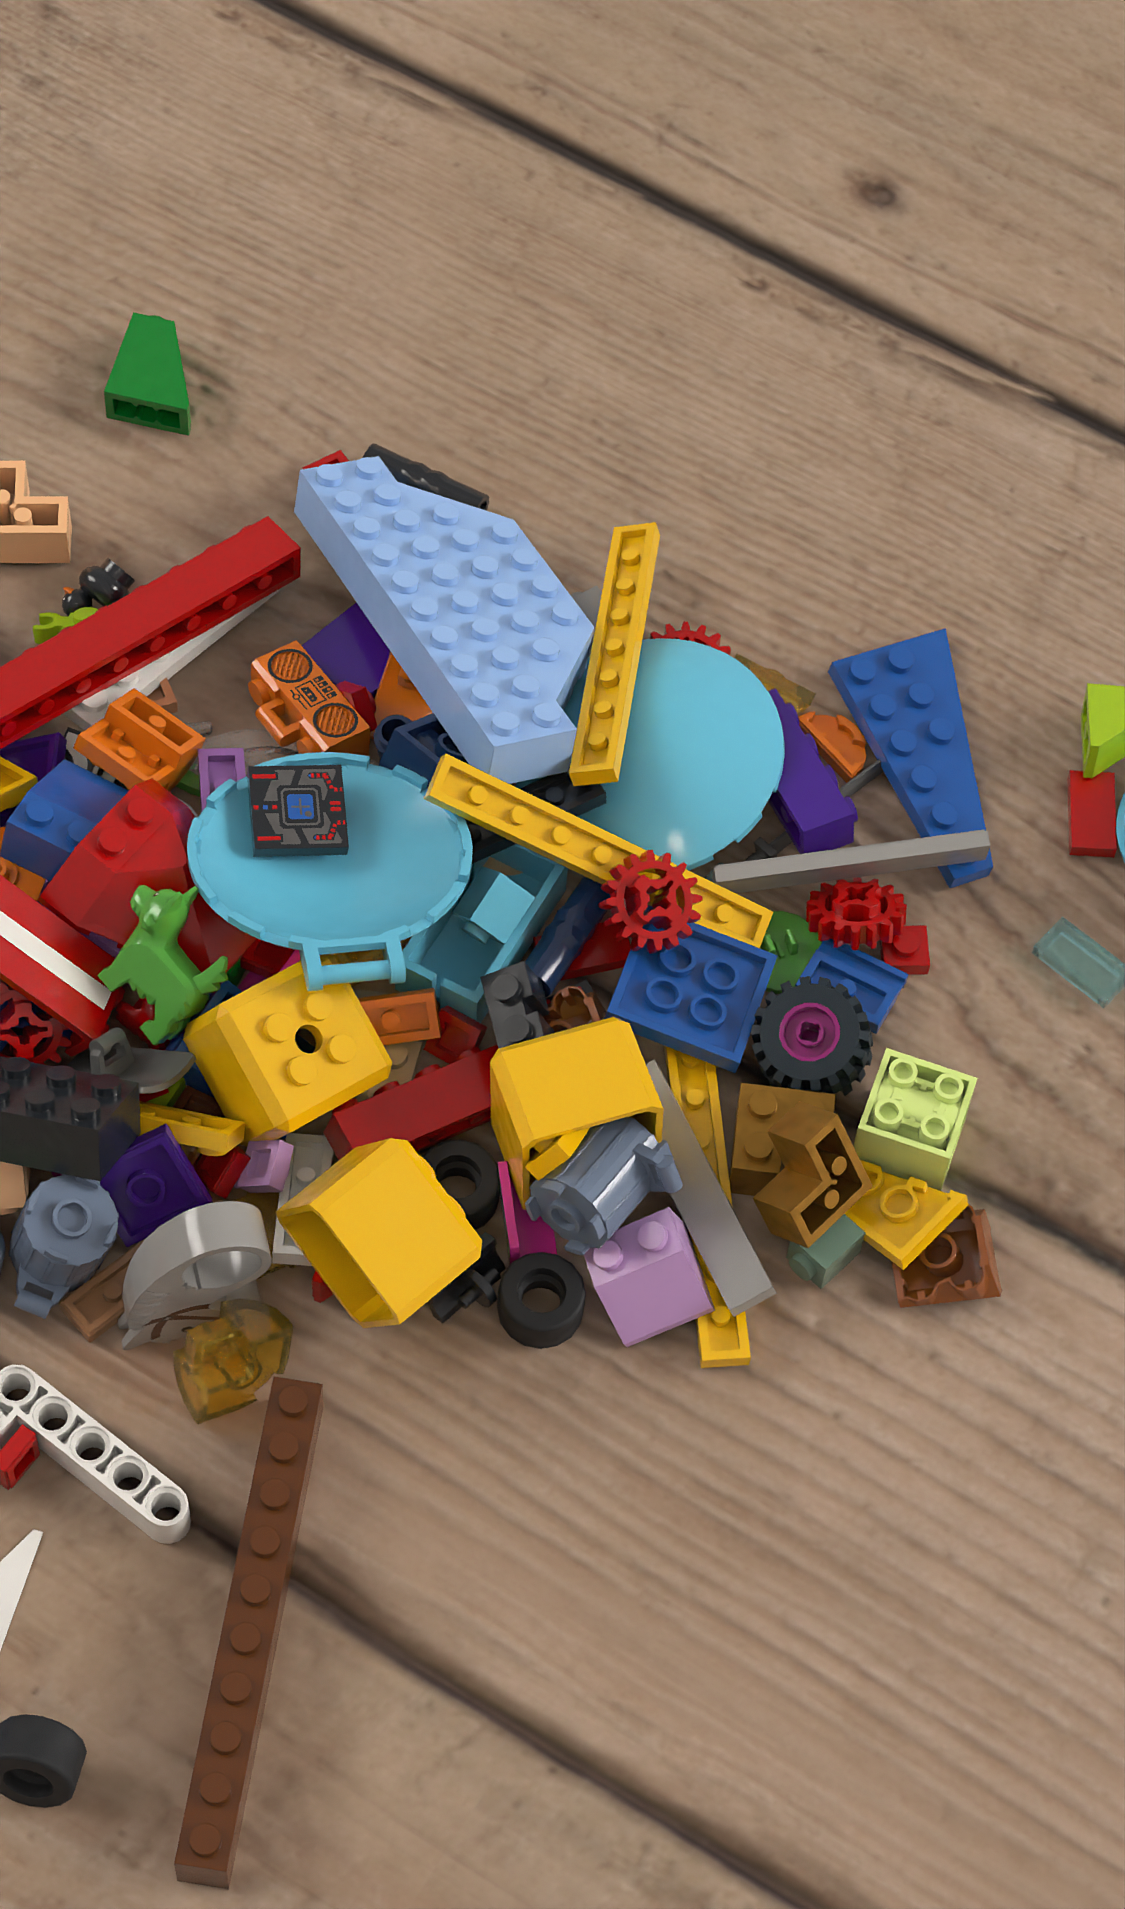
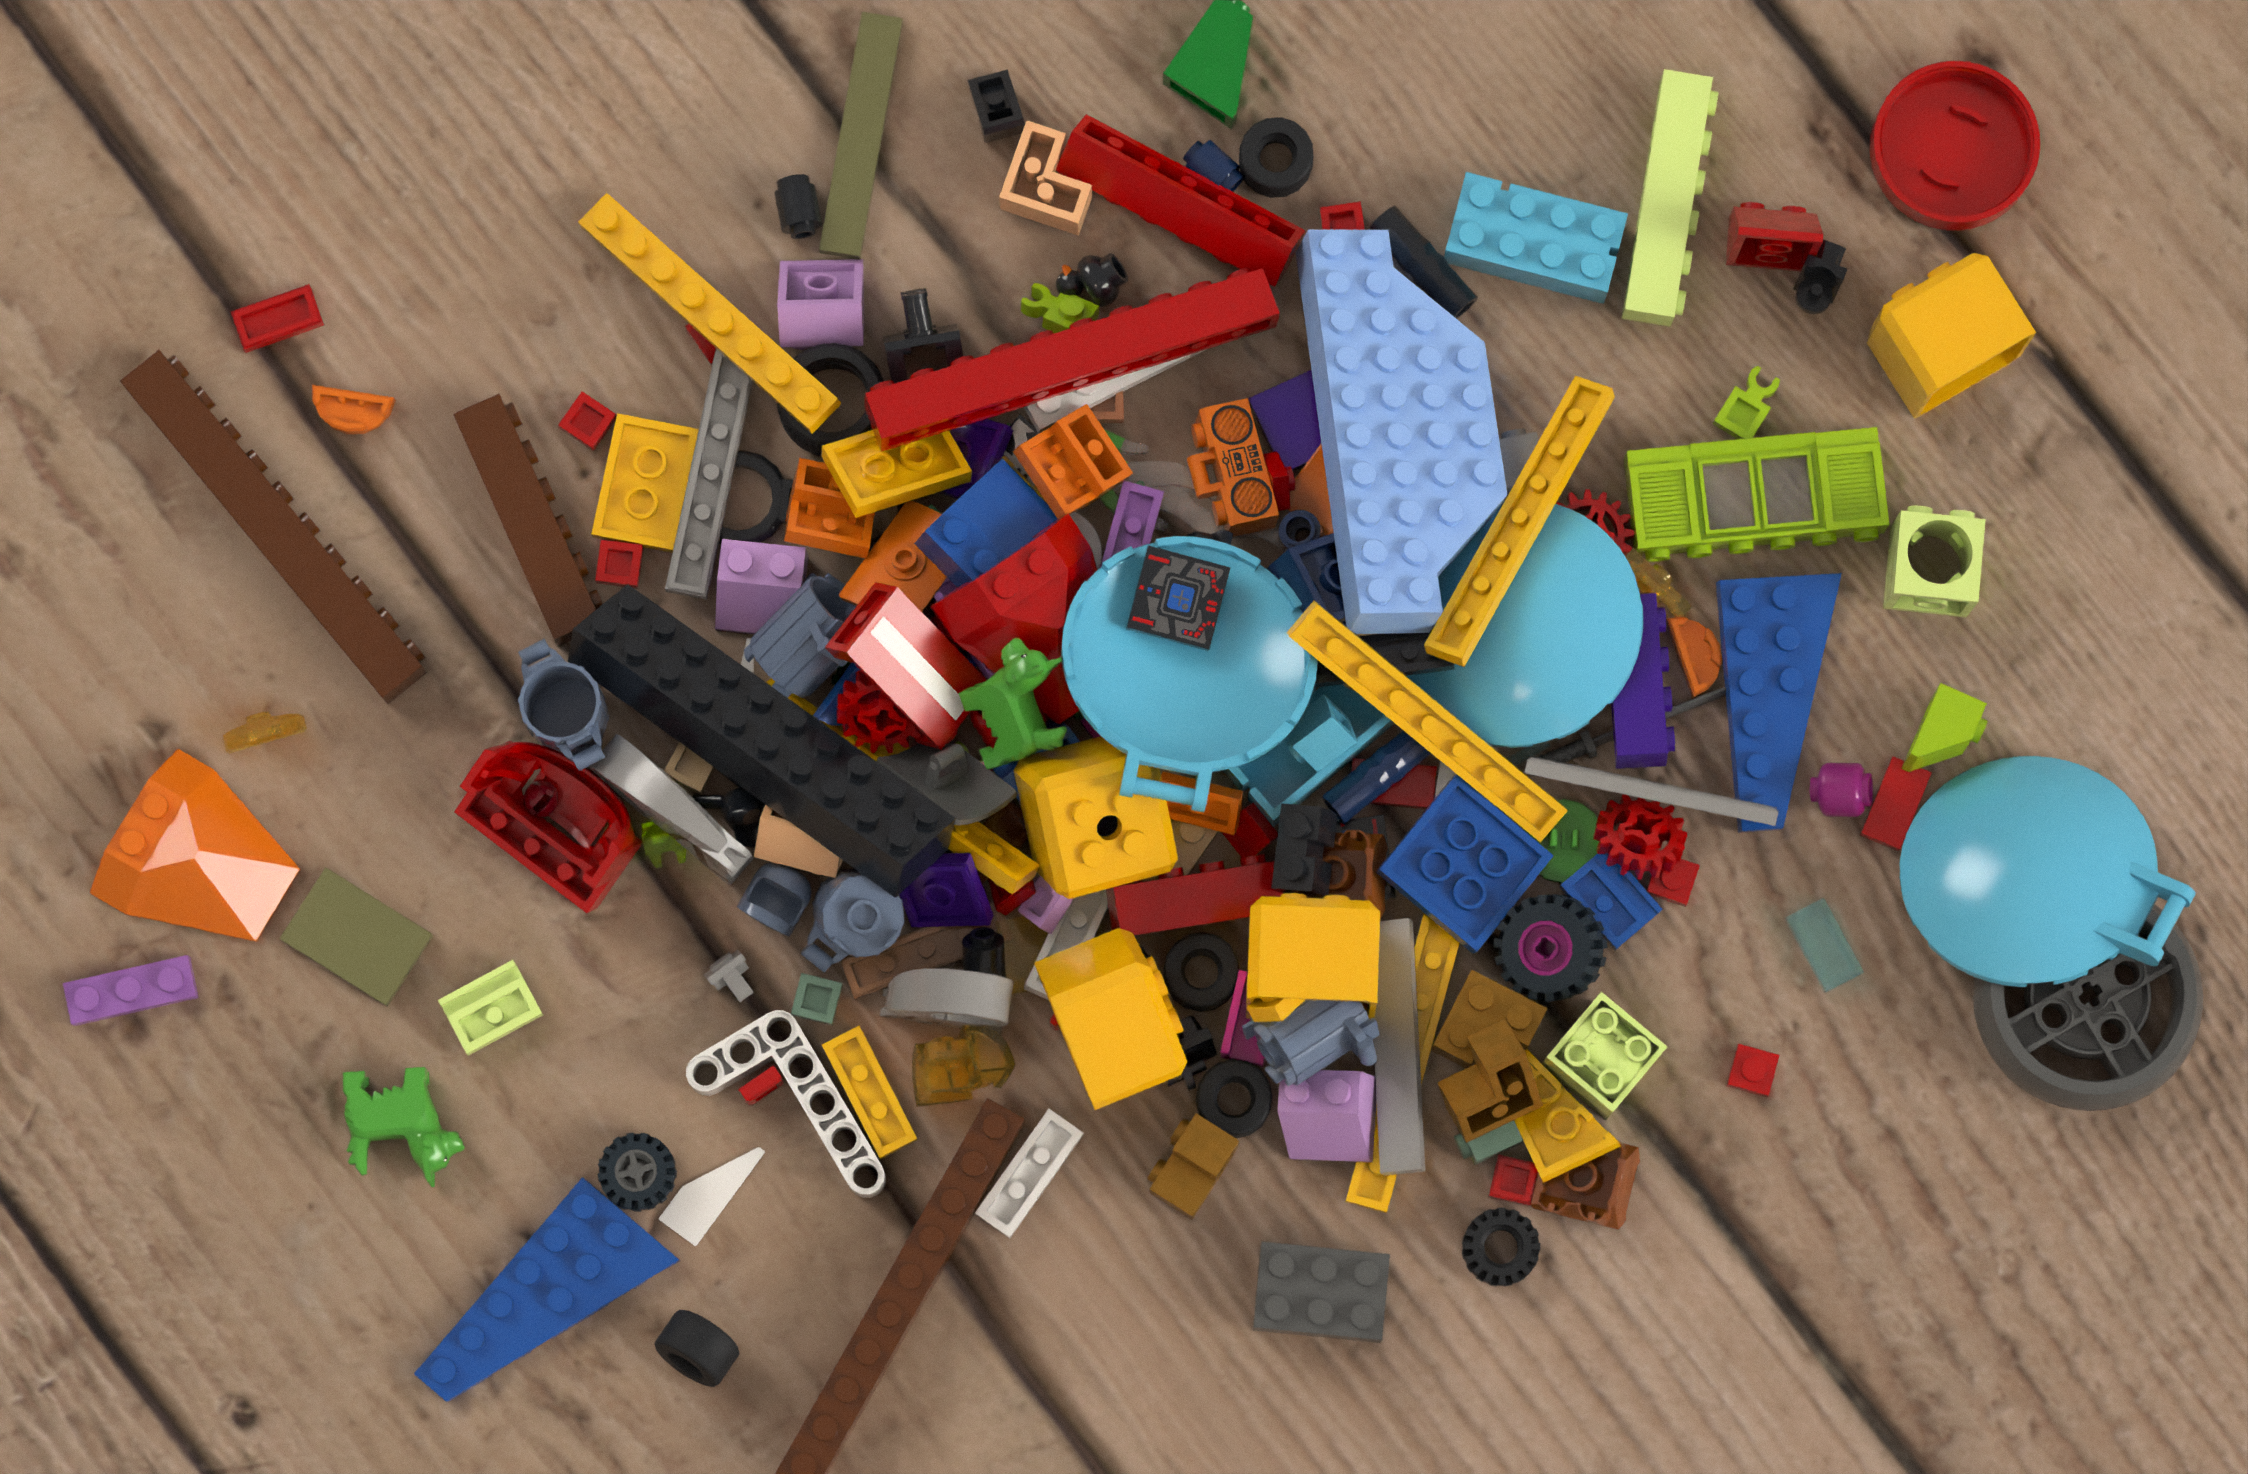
camera: 25 degrees right, 20 degrees up
red gear [599,850,703,954] -> none
none -> sand green plate [791,973,843,1026]
none -> yellow plate [822,1025,918,1159]
none -> white plate [975,1109,1084,1239]
none -> red brick [1056,114,1306,287]
none -> pearl gold brick [1147,1113,1239,1220]
none -> dark blue brick [1183,140,1245,192]
none -> black tyre [1239,117,1314,198]
none -> dark grey brick [1253,1242,1390,1343]
none -> medium azure piece [1444,172,1628,304]
none -> black tyre [1462,1208,1540,1287]
none -> red tile [1488,1154,1538,1207]
none -> yellowish green brick [1621,69,1718,327]
none -> lime window [1623,427,1890,562]
none -> lime plate [1713,366,1780,439]
none -> red slope [1725,202,1823,272]
none -> red plate [1726,1044,1780,1097]
none -> black hips [1793,240,1847,314]
none -> magenta head [1810,763,1873,817]
none -> yellow plate [1867,253,2036,418]
none -> red brick [1870,61,2040,231]
none -> yellowish green brick [1883,505,1986,617]

